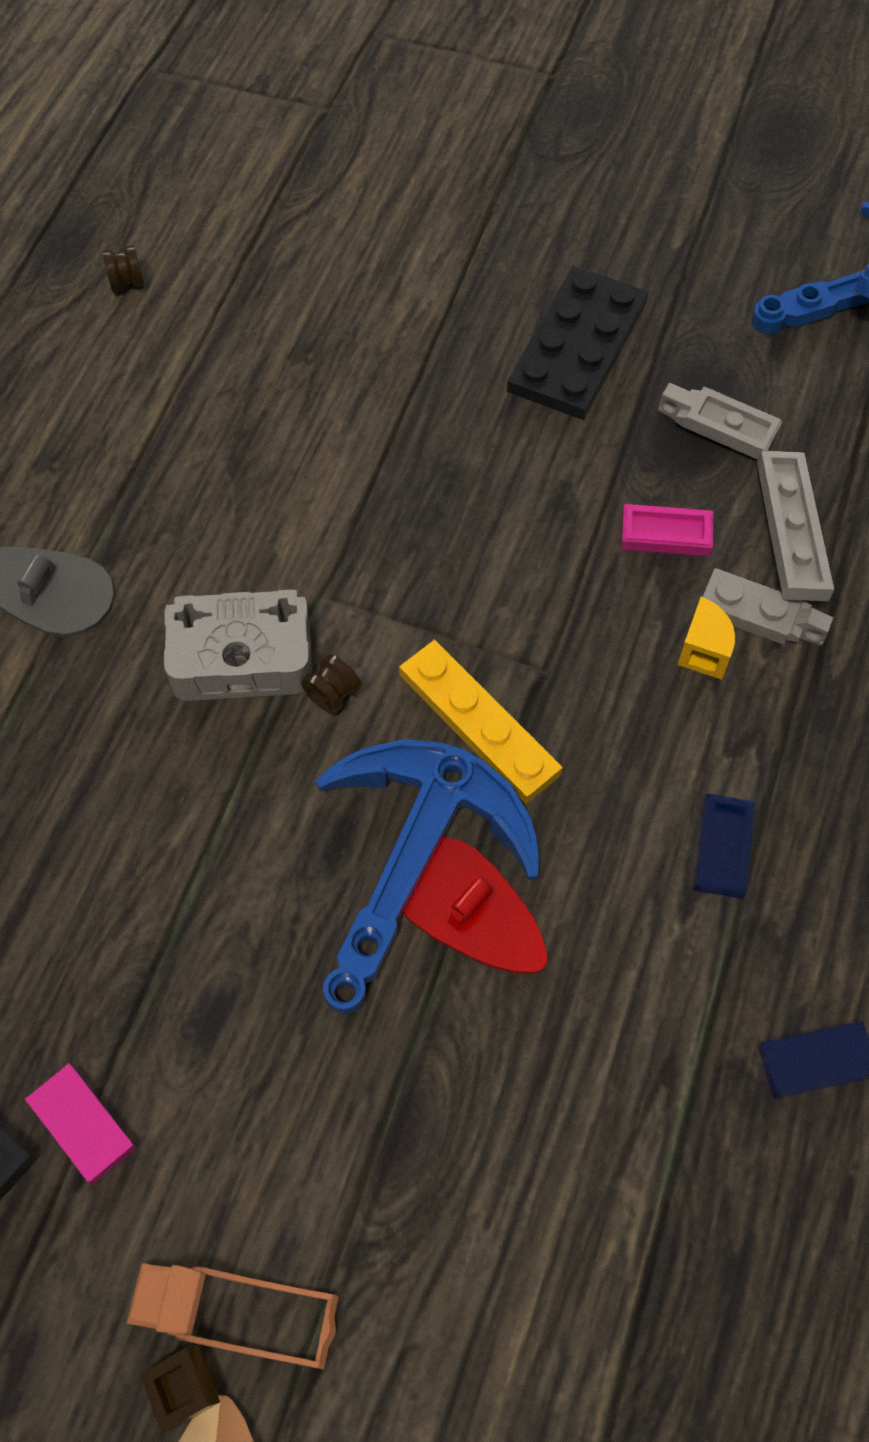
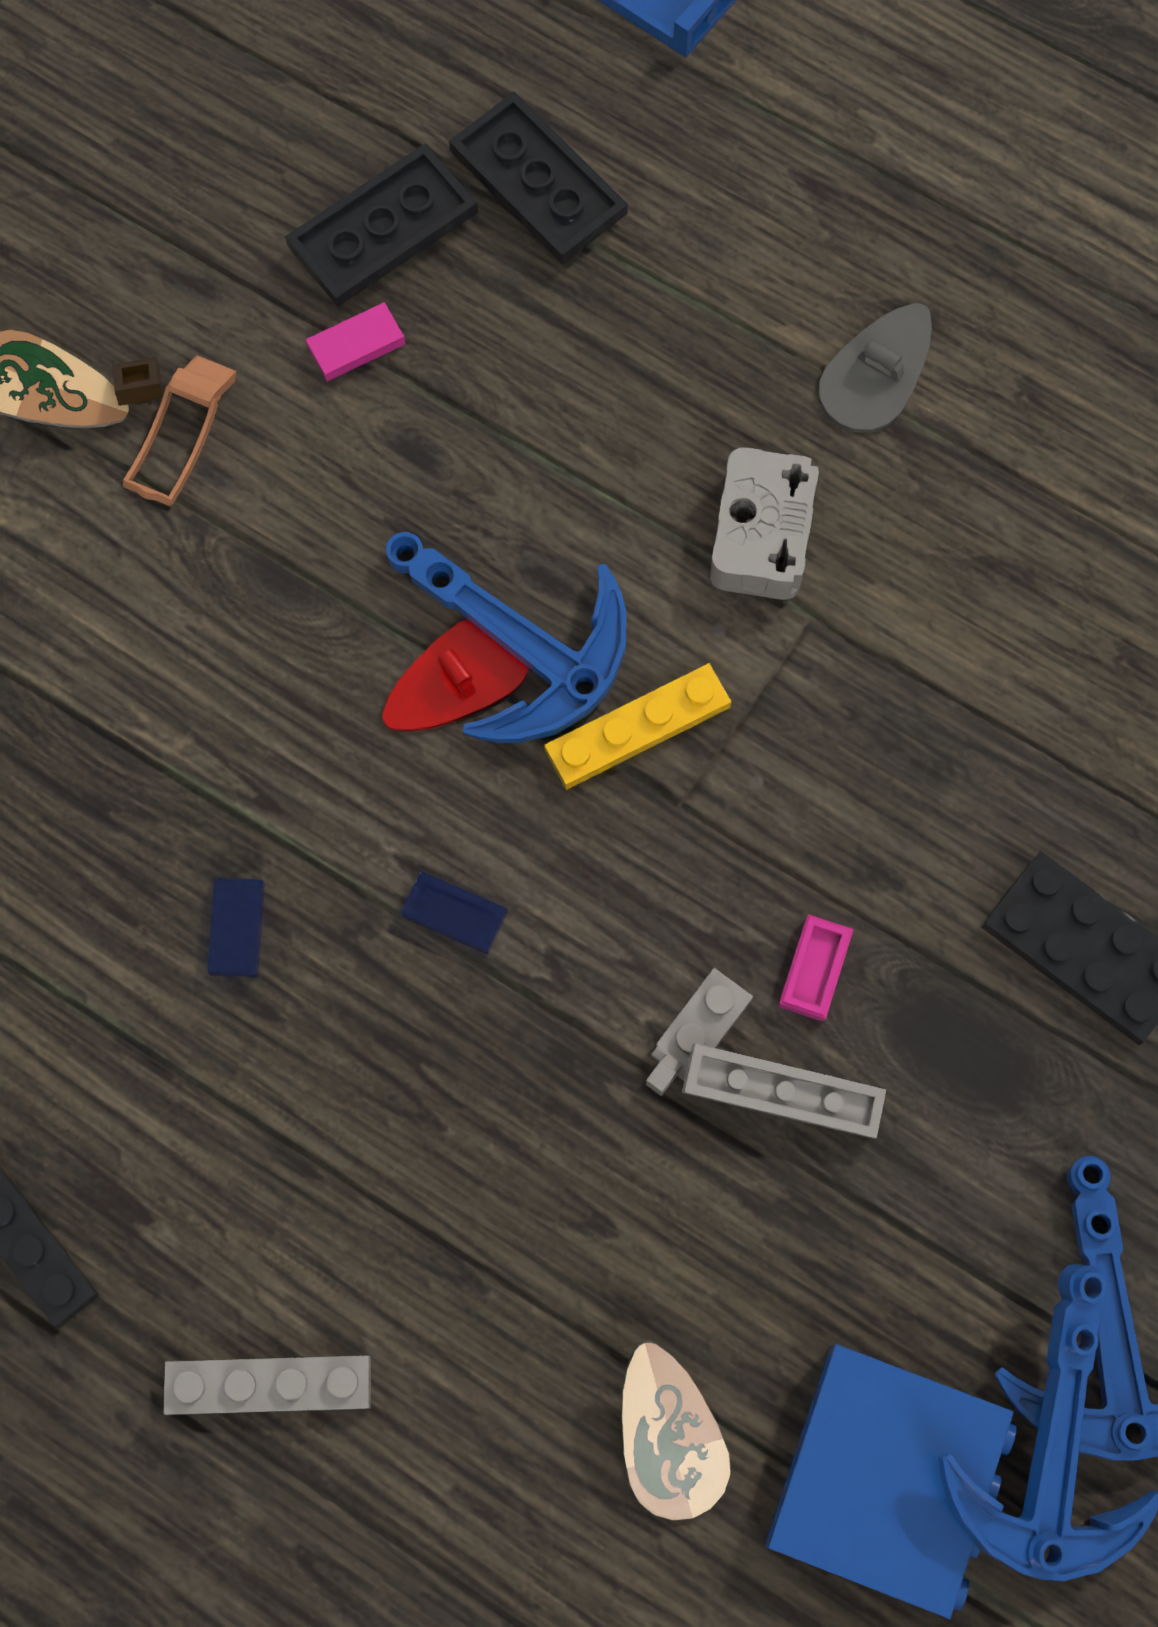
camera: 105 degrees right, 10 degrees up
dark brown wheel [301,654,362,715] -> none
light grey hinge [658,383,782,460] -> none
yellow brick [678,597,735,680] -> none

